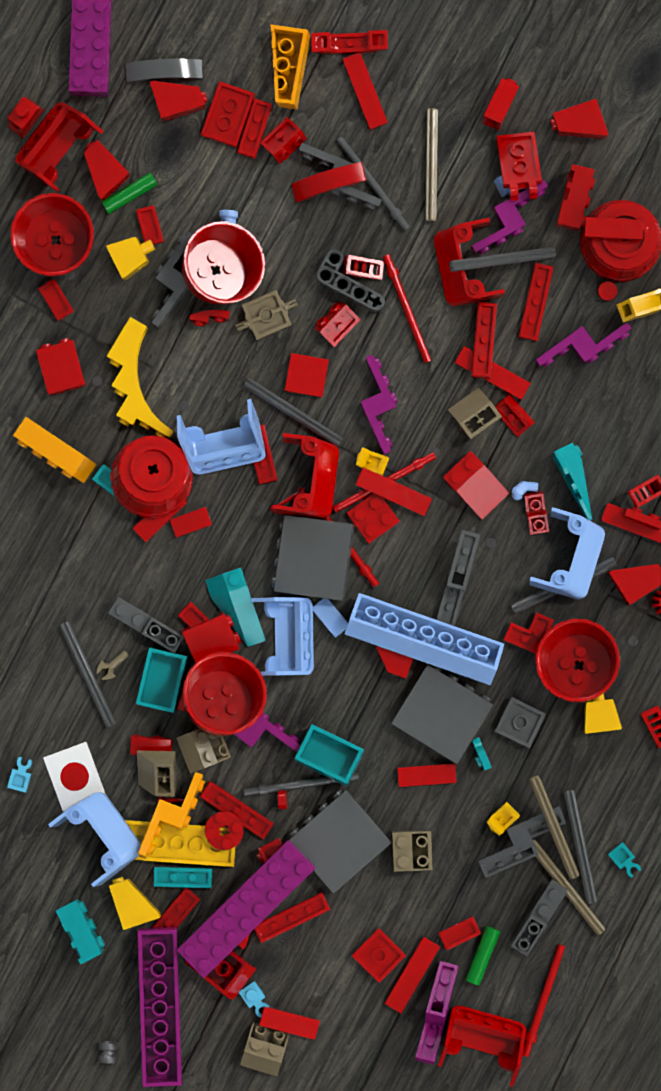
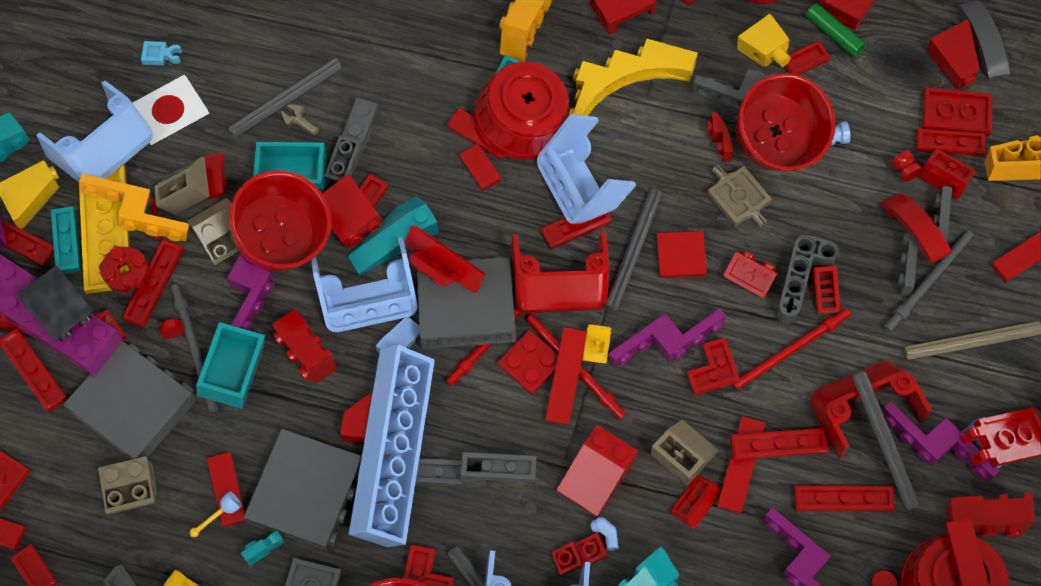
camera: 75 degrees right, 20 degrees down
none -> black slope [17,265,94,342]
none -> hinge [189,492,242,537]
none -> red wedge [272,309,337,385]
none -> red bracket [404,225,485,293]
none -> red plate [687,338,740,396]
none -> red wheel [891,150,922,182]

